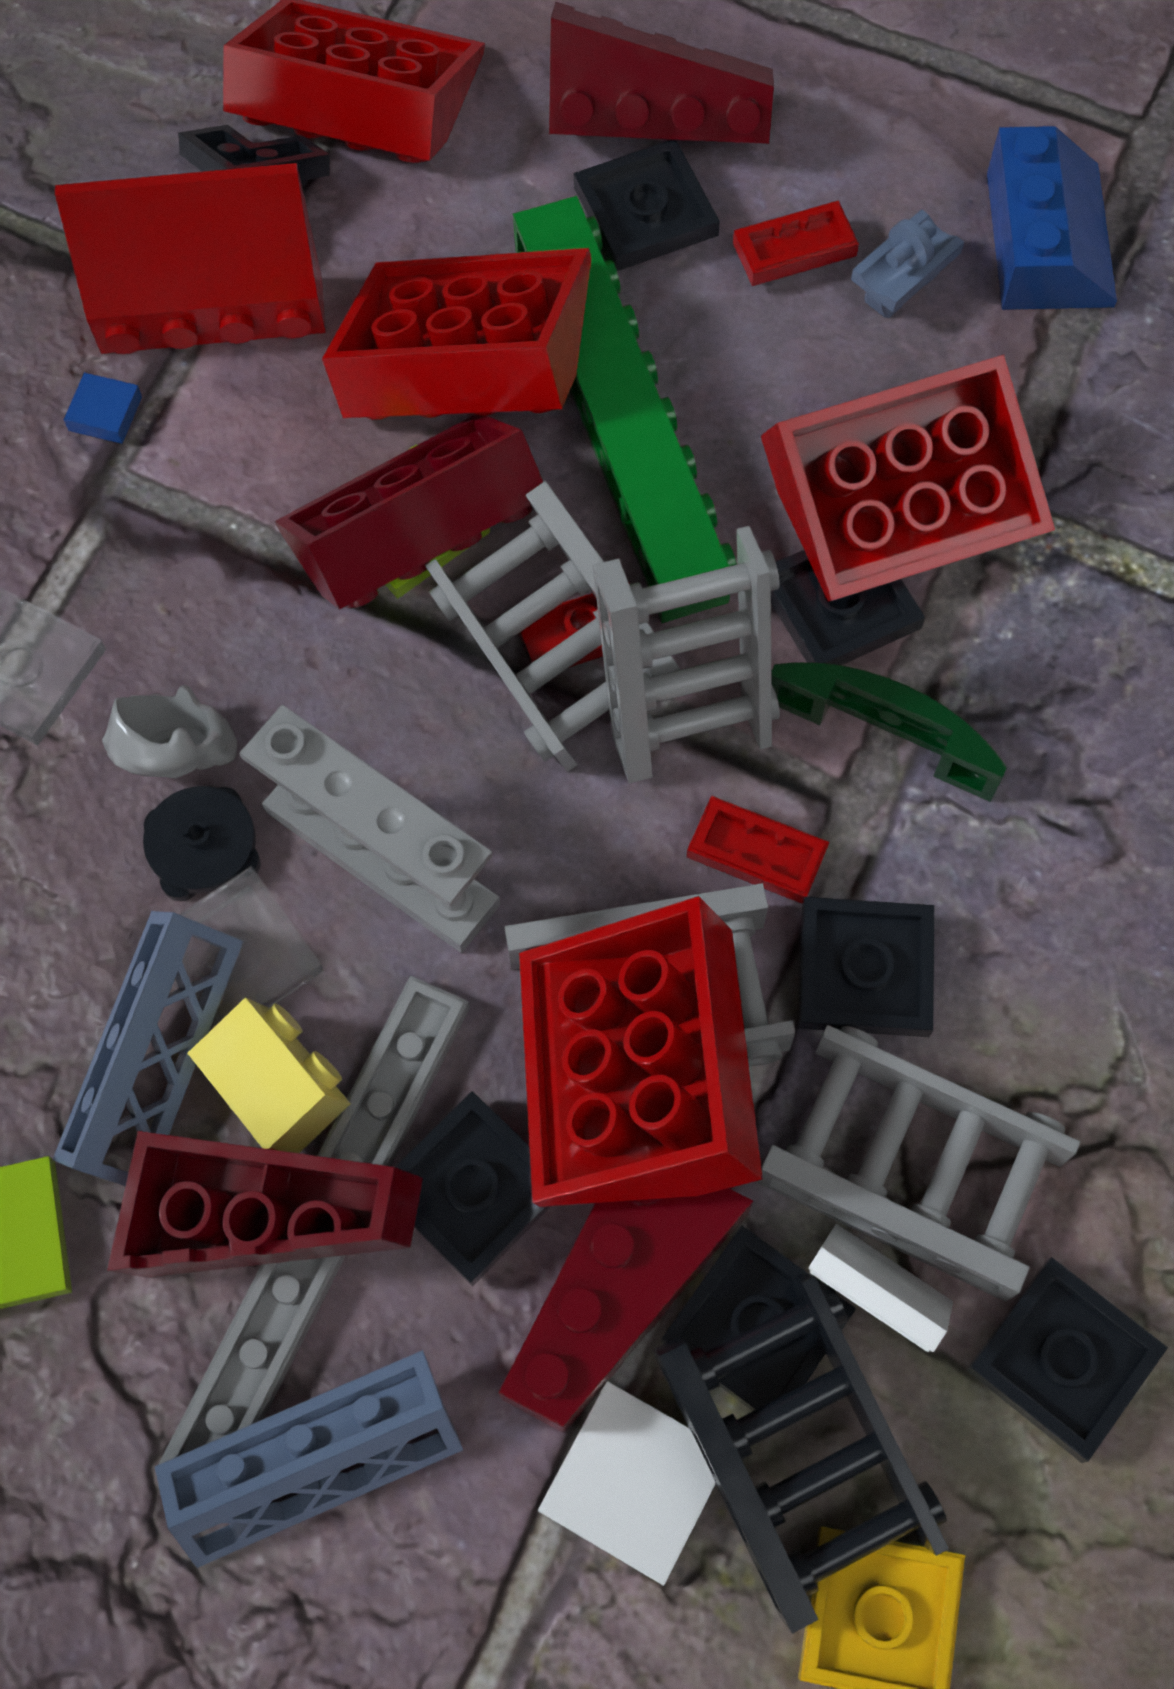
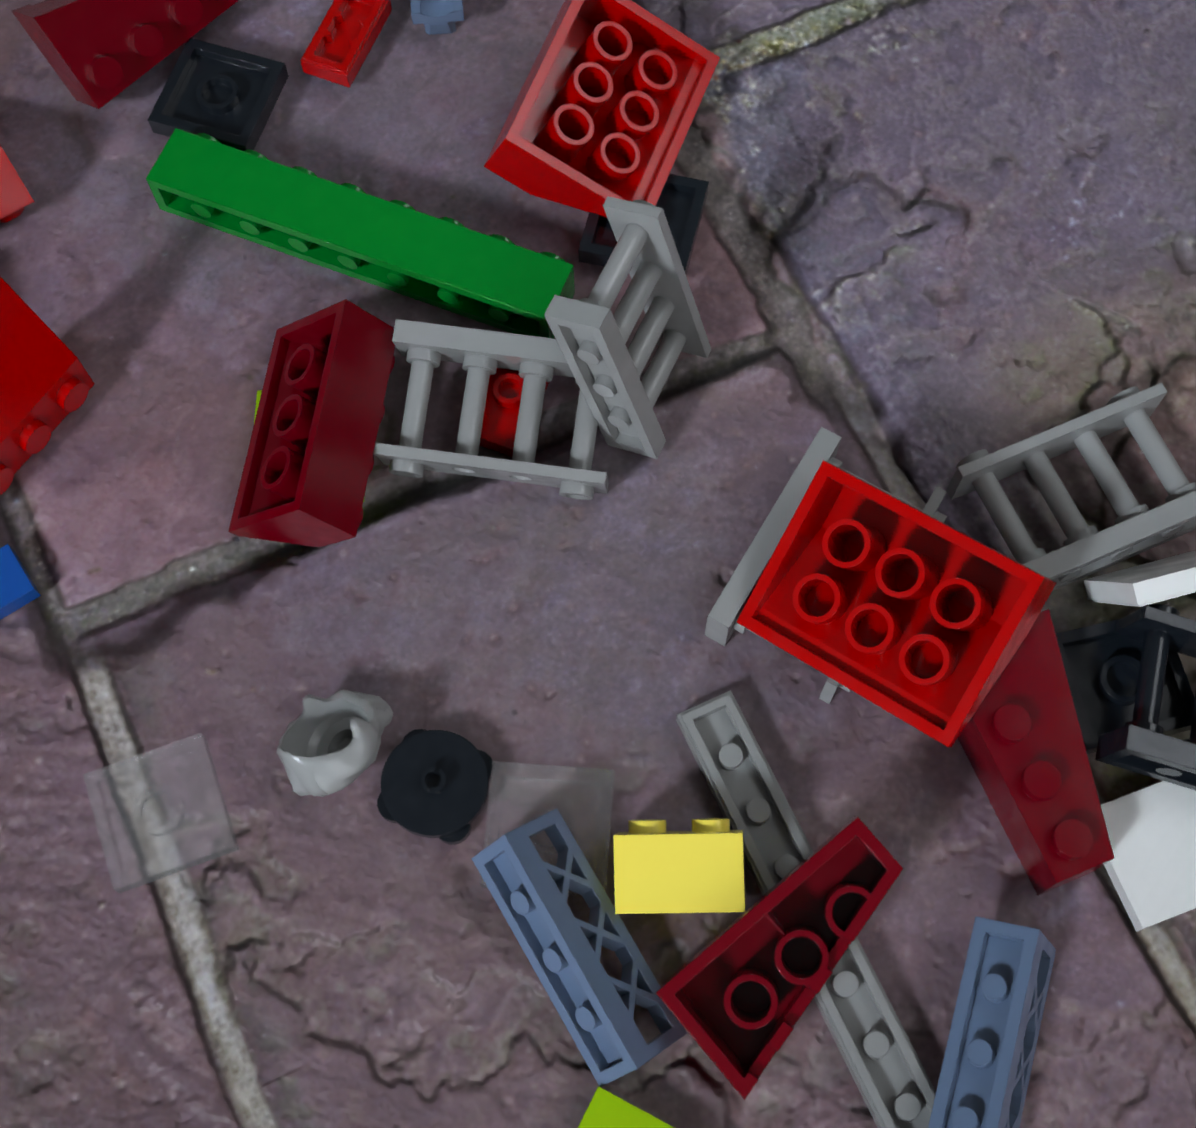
camera: 50 degrees left, 0 degrees up
light grey fence [239,704,501,953] -> none
red slope [322,248,591,420] -> none
black plate [395,1091,551,1287] -> none
red plate [686,795,830,904] -> none
dark green slope [771,662,1007,802] -> none
black plate [798,897,934,1037] -> none

